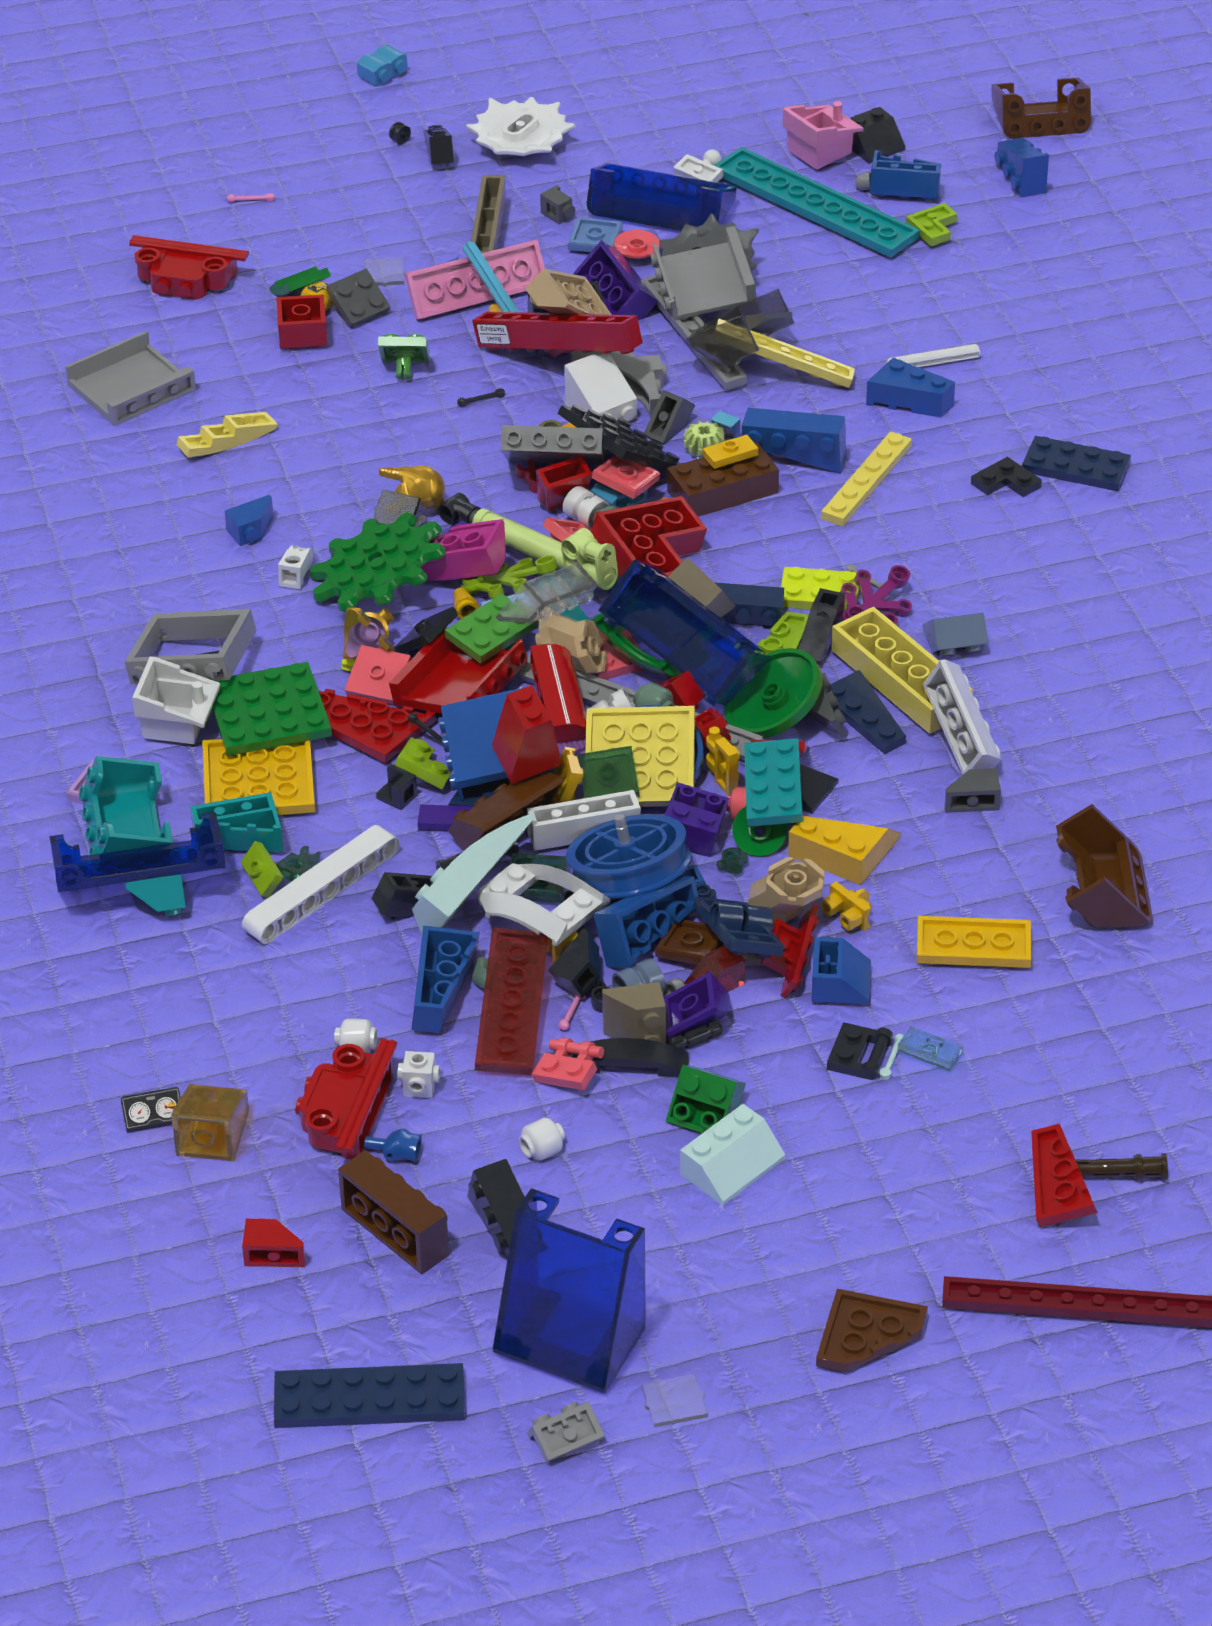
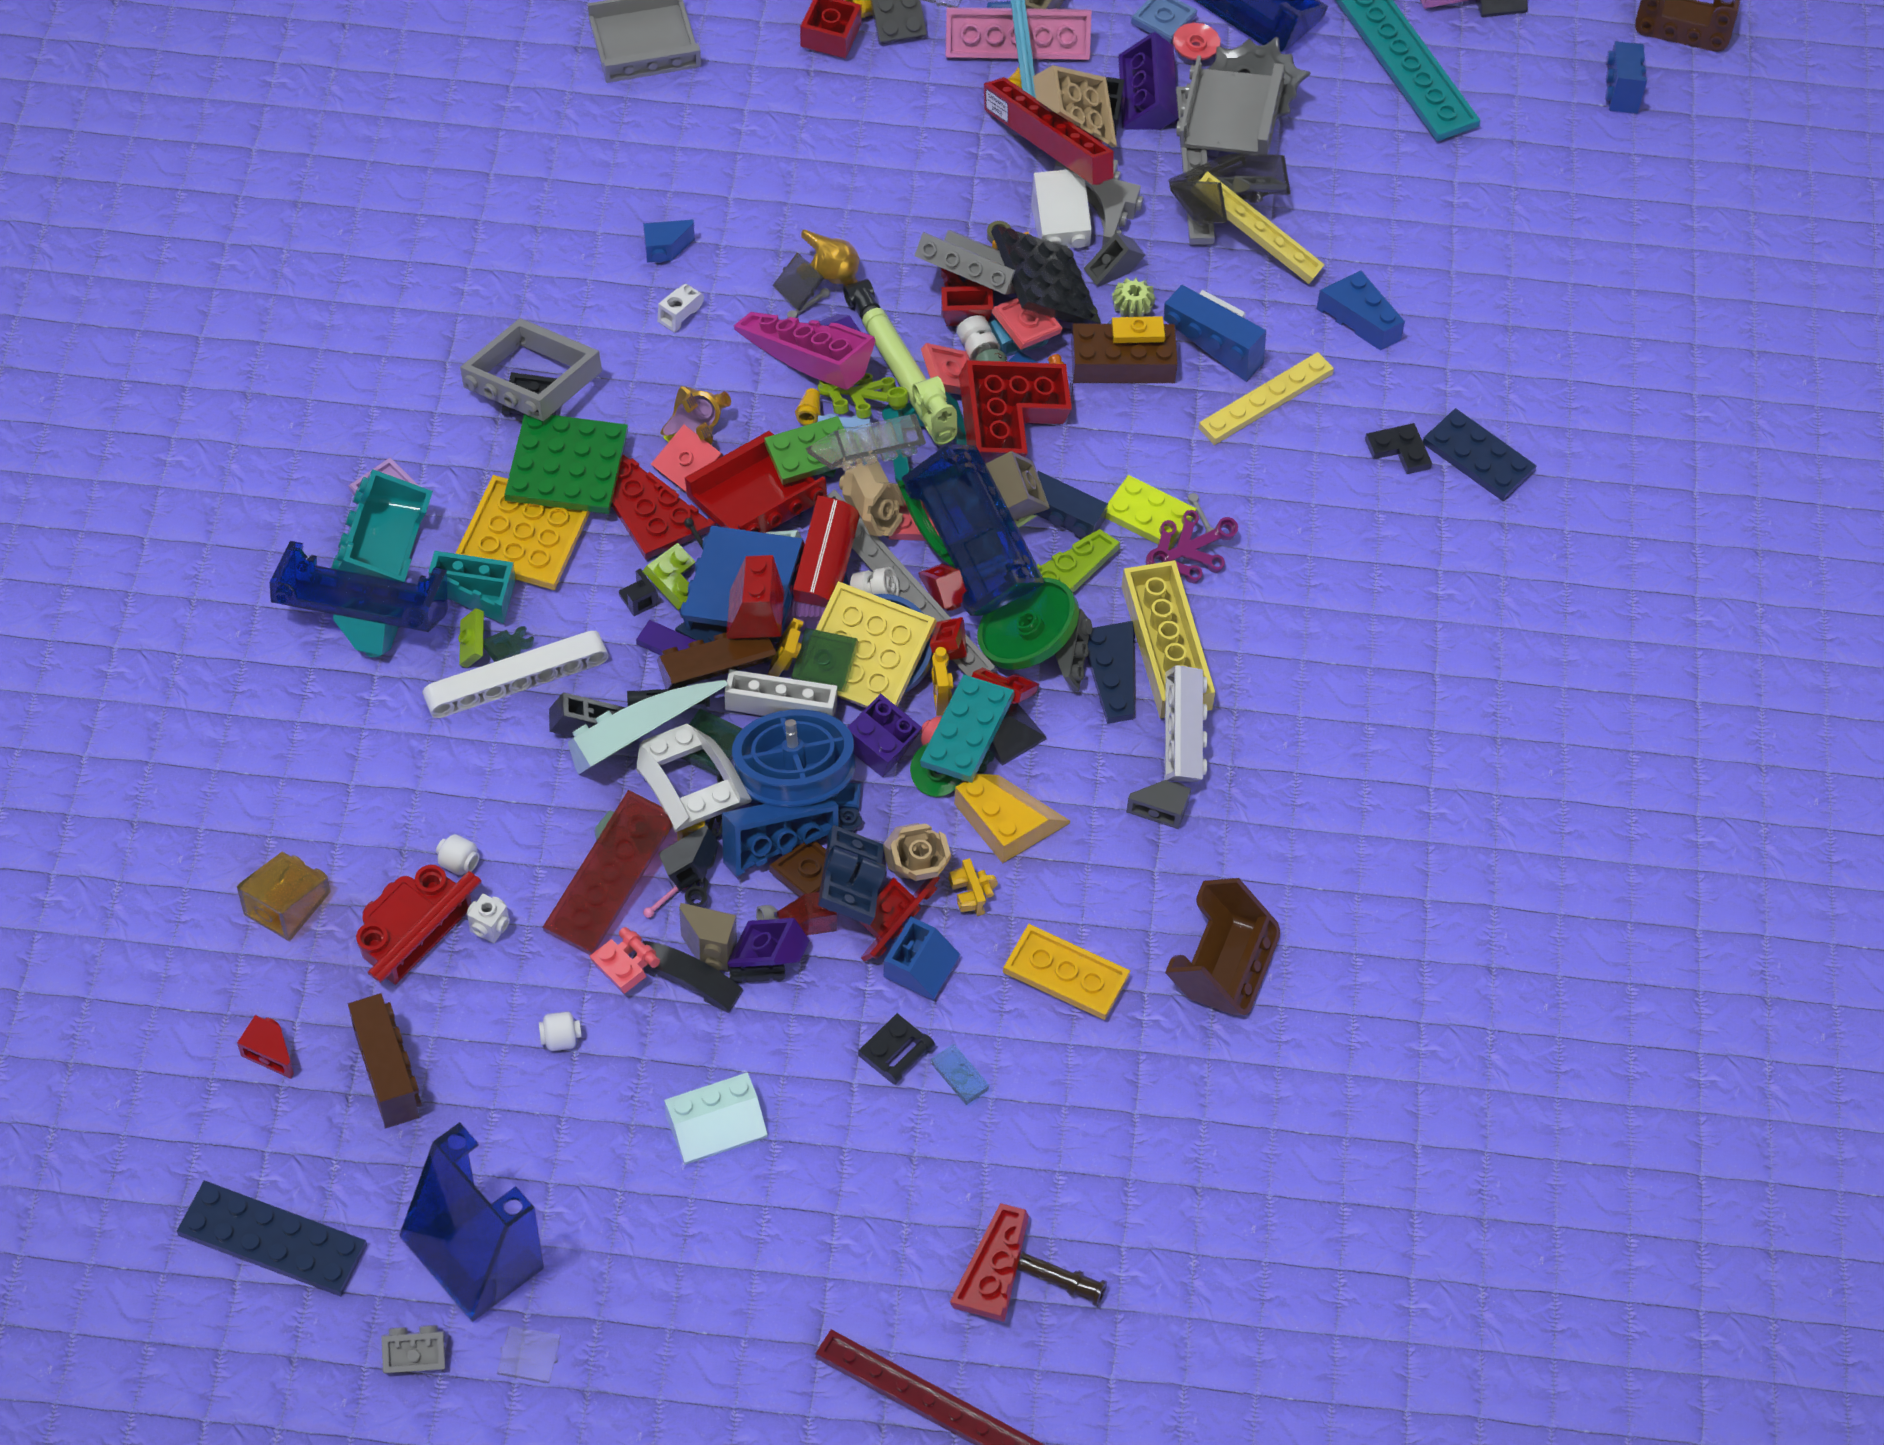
camera: 20 degrees right, 15 degrees up
slope [121,1087,185,1133] -> none
white piece [132,656,220,744] -> none
light yellow slope [176,412,278,457] -> none
green plate [310,512,446,612] -> none
blue piece [364,1128,422,1162] -> none
bright green plate [378,334,430,379] -> none
black plate [395,607,458,654] -> none
blue wedge [411,925,480,1033] -> none
black hinge [457,388,505,407] -> none
black wedge [467,1158,543,1260] -> none
sand blue wheel [612,958,666,993] -> none
sand green head [633,682,675,707] -> none
green slope [666,1065,746,1133] -> none
medium azure slope [711,411,741,439] -> none
plate [717,847,748,874] -> none
black slope [798,588,845,665] -> none
reddish brown plate [816,1288,928,1372] -> none
light grey hinge [855,172,871,191] -> none
blue wedge [870,150,941,200] -> none
light aqua hinge [879,1034,905,1080] -> none
white axle [887,344,980,367] -> none
lime plate [906,203,957,246] -> none
sand blue slope [922,612,988,656] -> none

